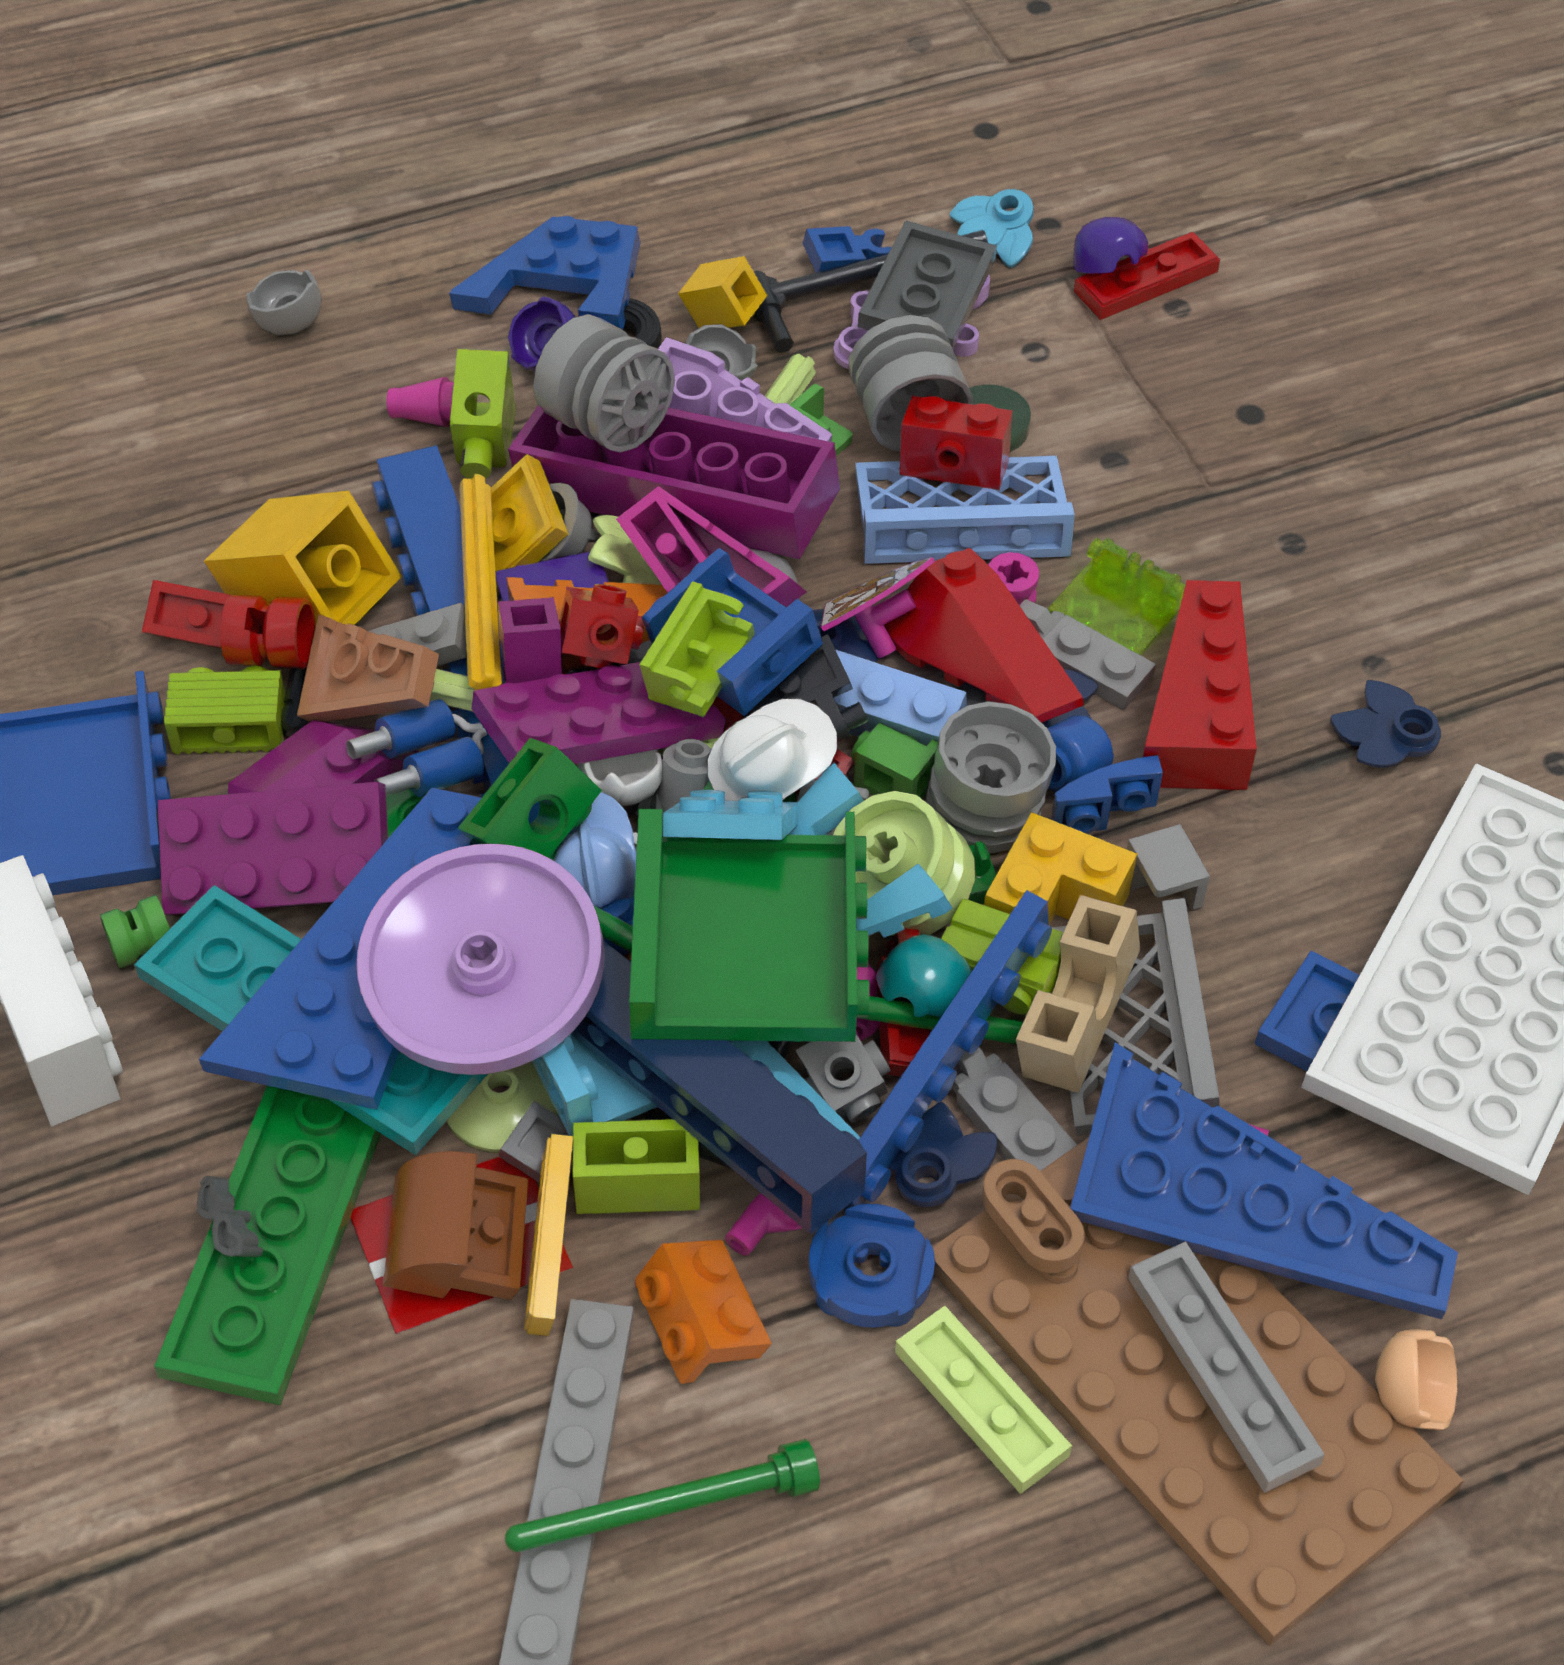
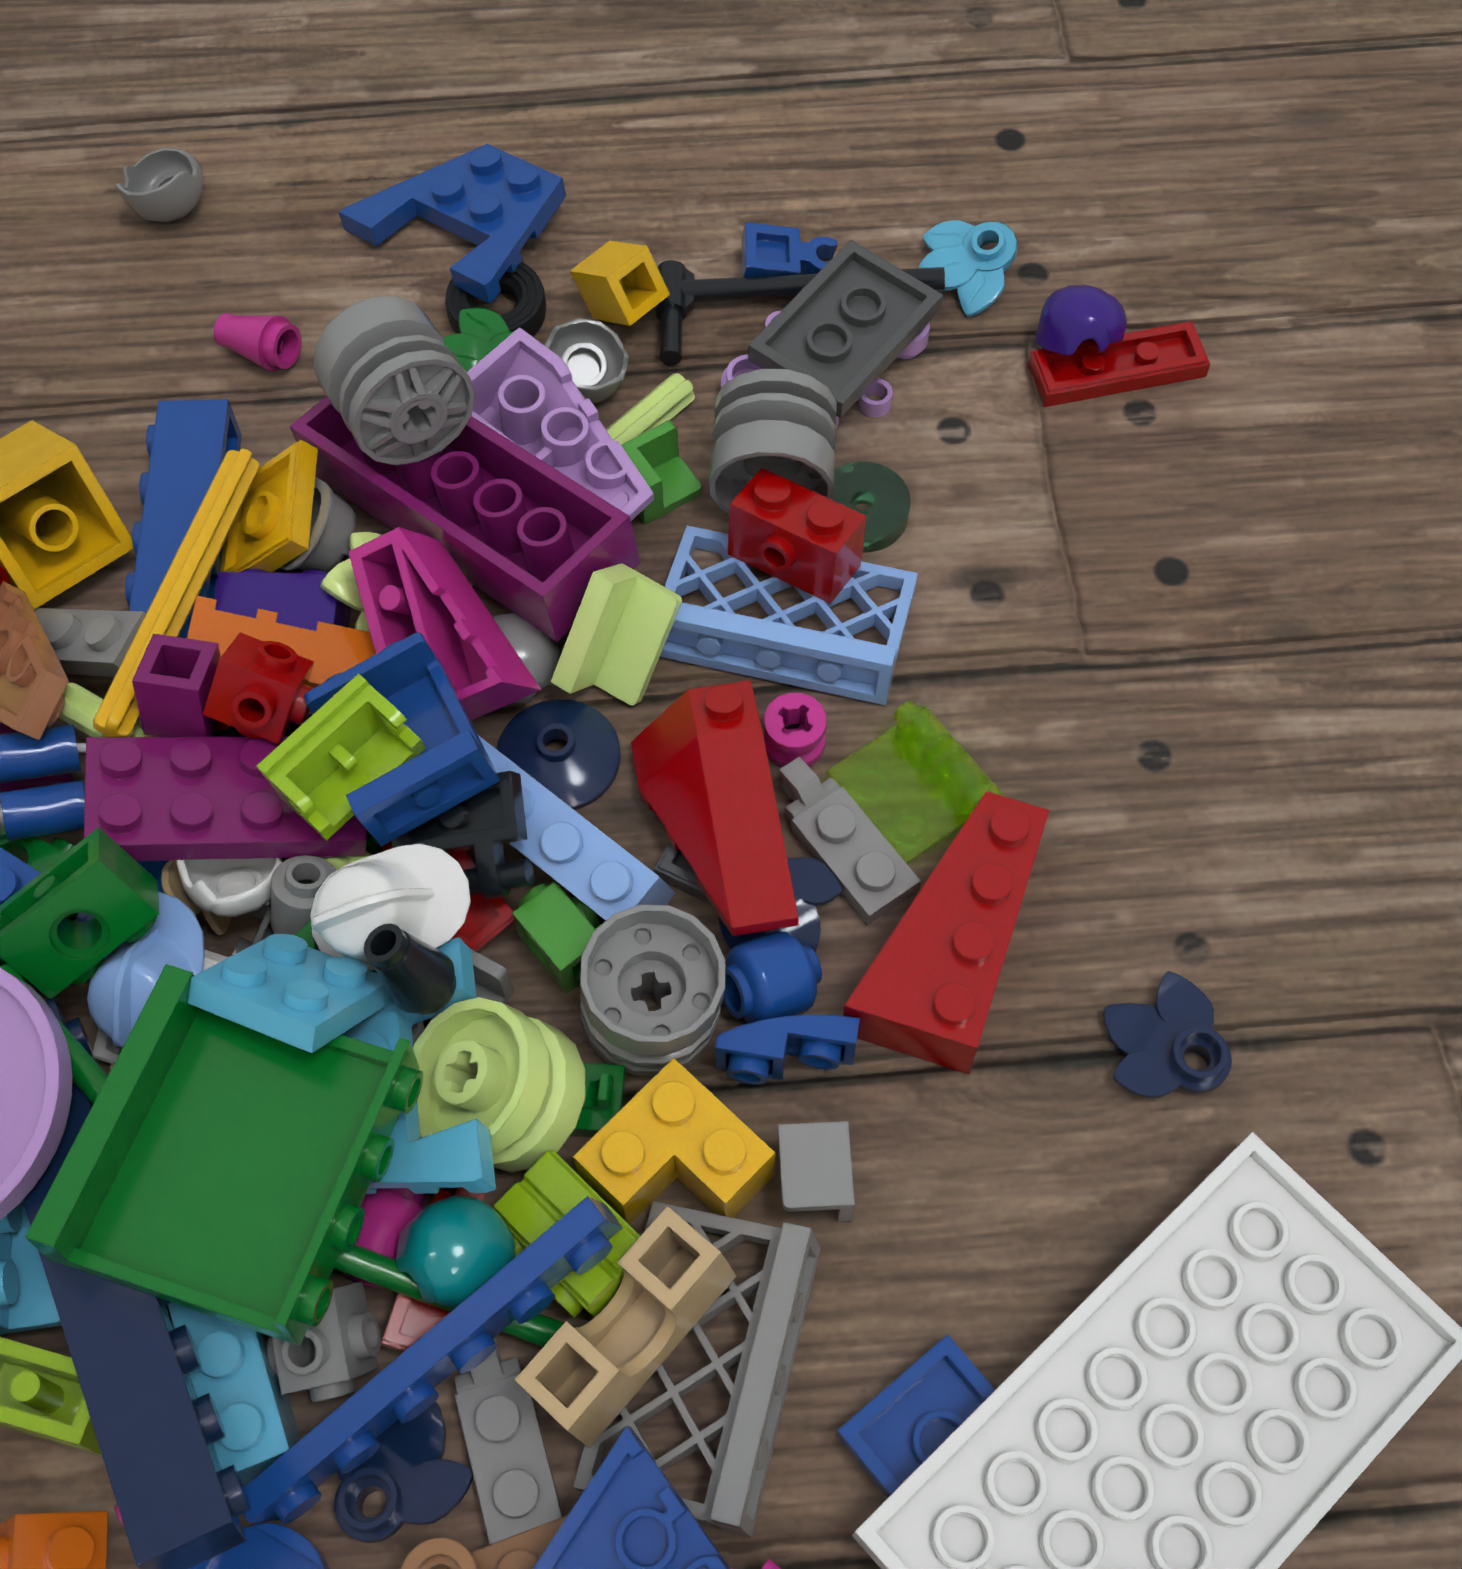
camera: 20 degrees right, 10 degrees up
lime torso [450,349,516,479] -> none
dark purple hair [508,297,576,372] -> none
dark pink shield [821,557,935,658] -> none
none -> black cone [364,923,456,1015]
none -> yellowish green panel [550,563,682,706]

